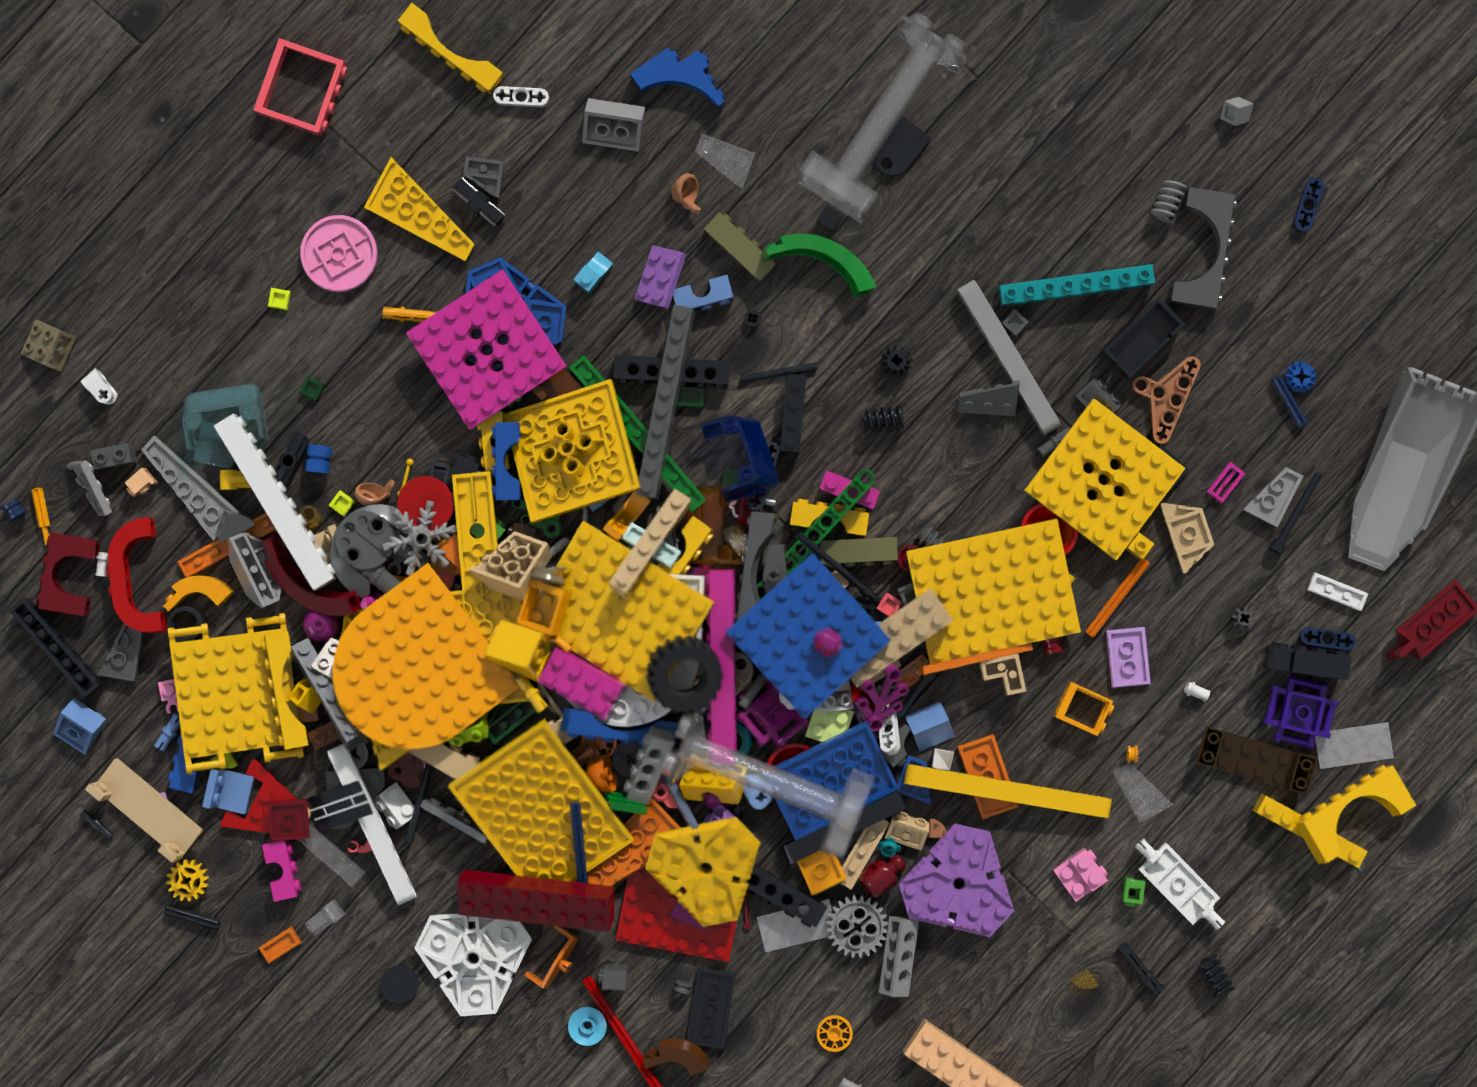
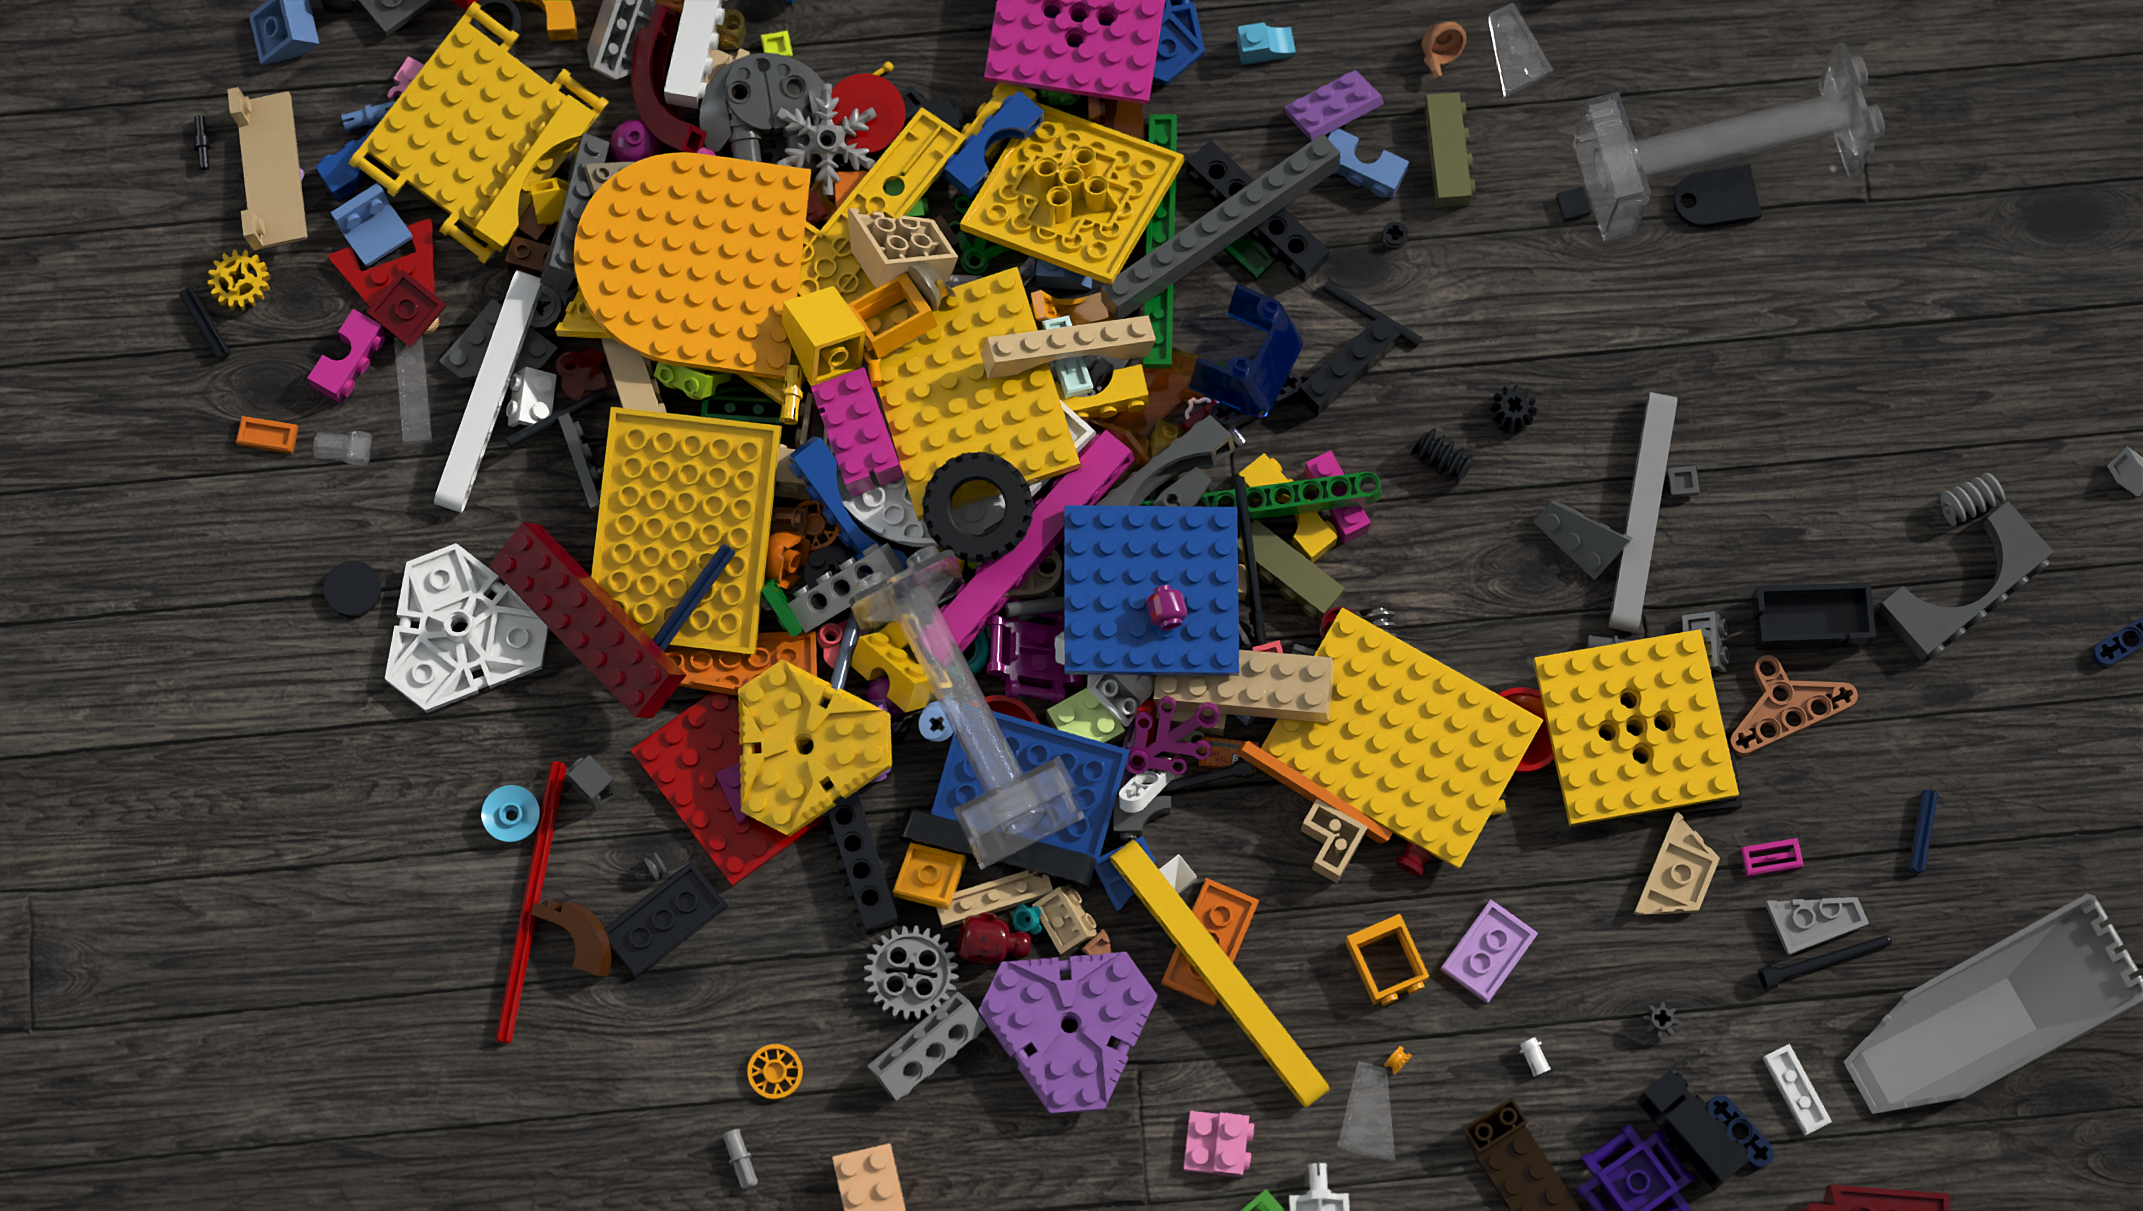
camera: 40 degrees right, 15 degrees down
neon yellow tile [211,752,238,768] -> none
black sticker [306,780,374,832] -> none
coral arm [348,840,372,853] -> none
nougat hat [355,480,395,506] -> none
orange piece [524,926,579,989] -> none
dark red hinge [744,890,751,929] -> none
flat silver sticker [757,899,832,952] -> none
green arch [761,234,876,298] -> none
medium blue slope [905,701,955,751] -> none
teal brick [998,264,1155,307] -> none
orange axle [1085,558,1150,638] -> none
yellow brick [1126,532,1154,560] -> none
blue gear [1285,361,1317,392] -> none

